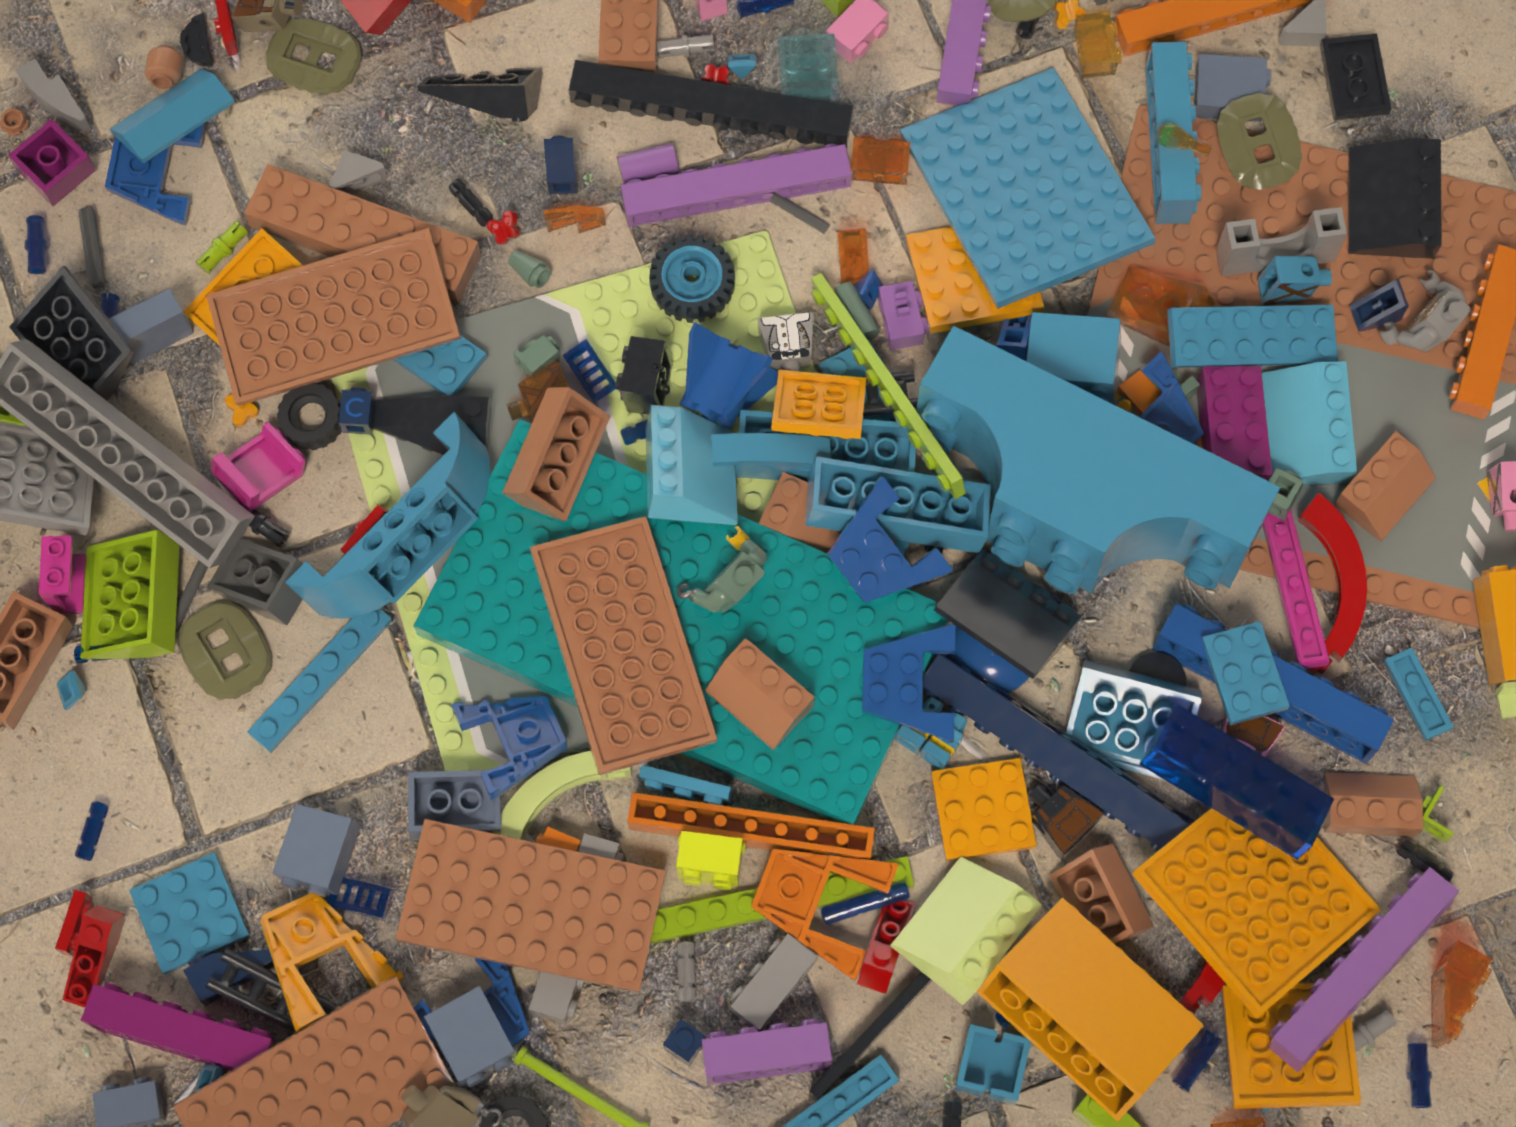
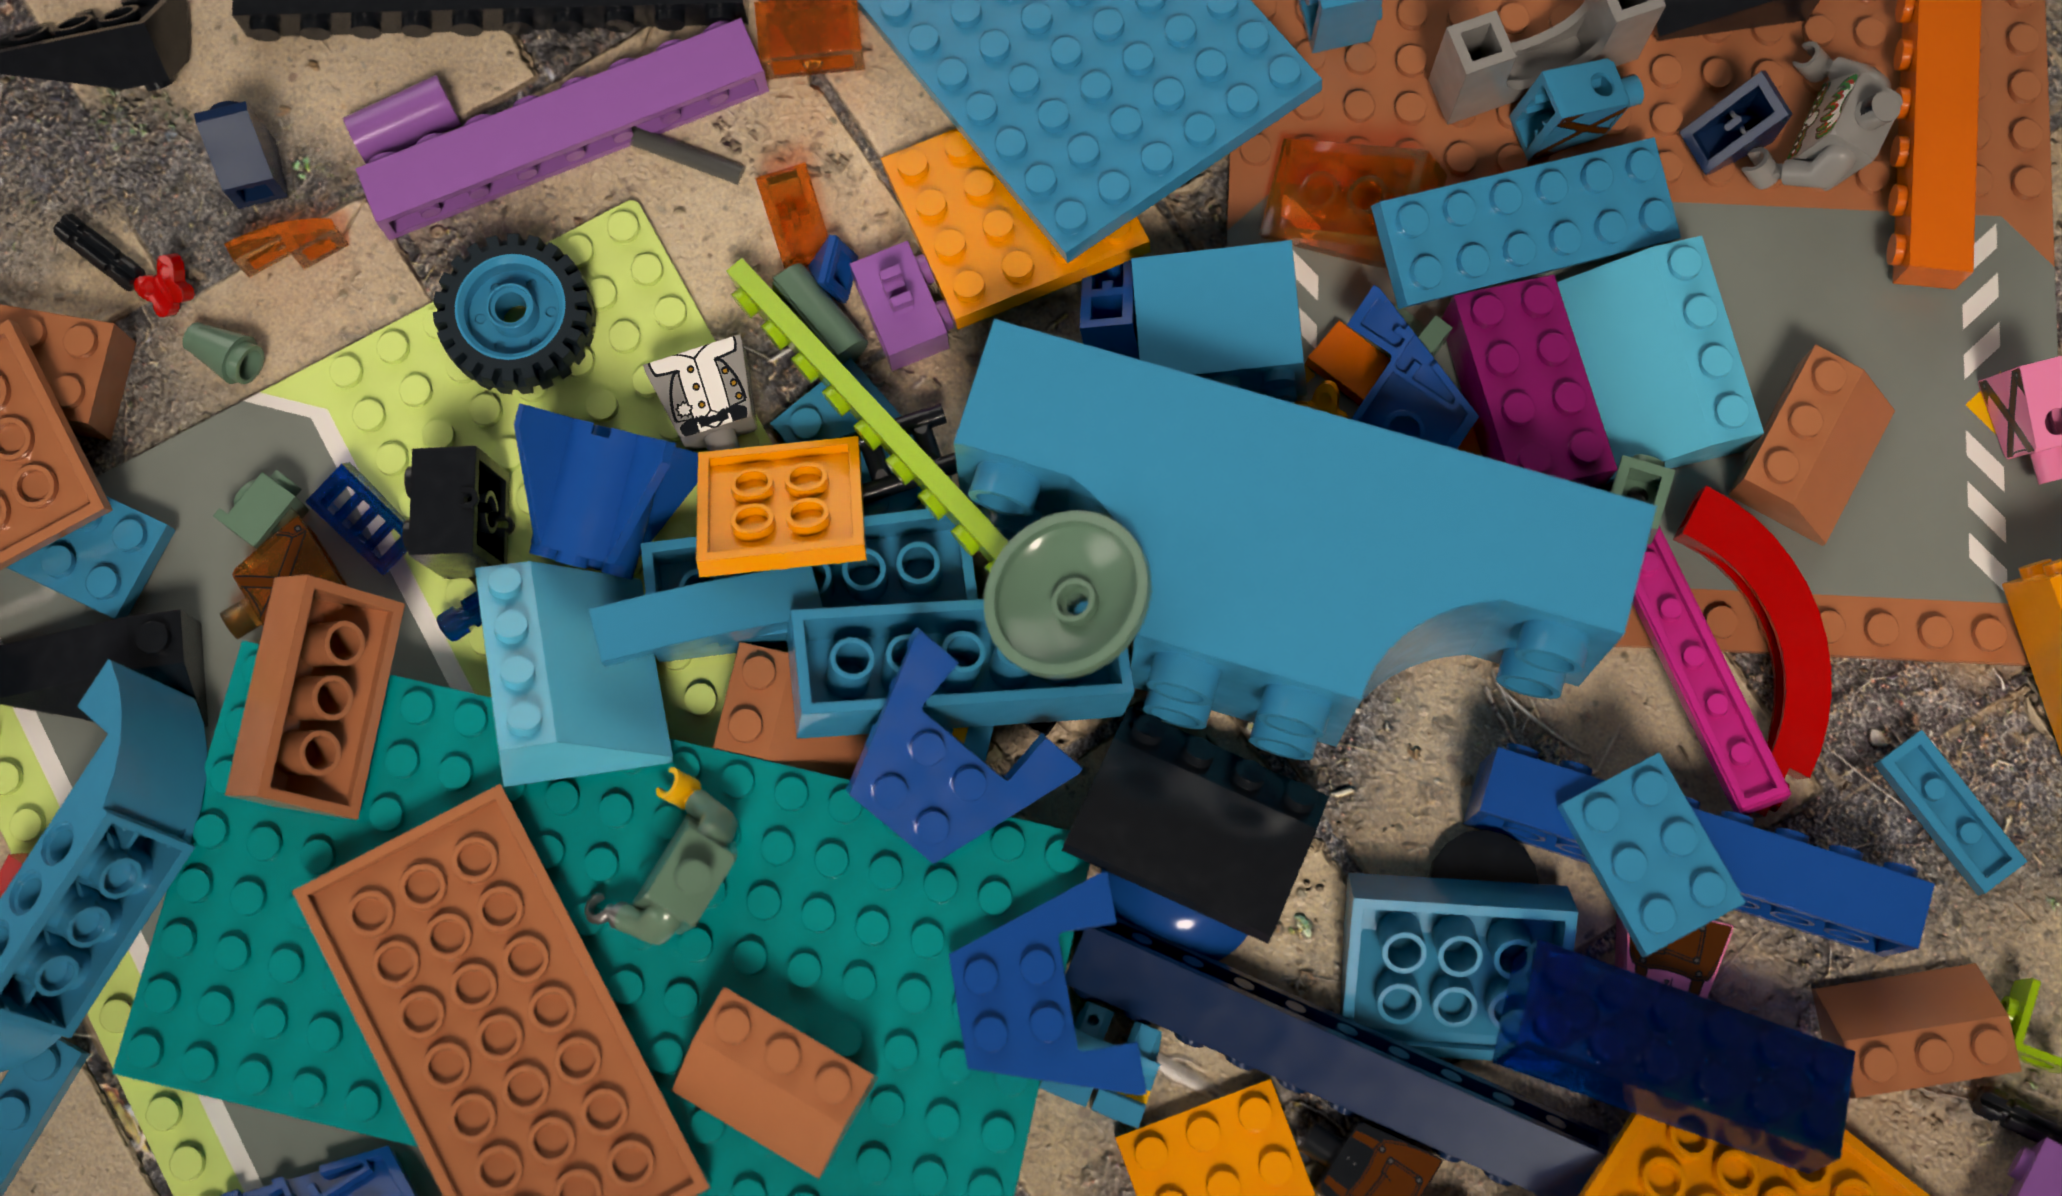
camera: 10 degrees left, 5 degrees up
none -> sand green dish [984,511,1152,679]

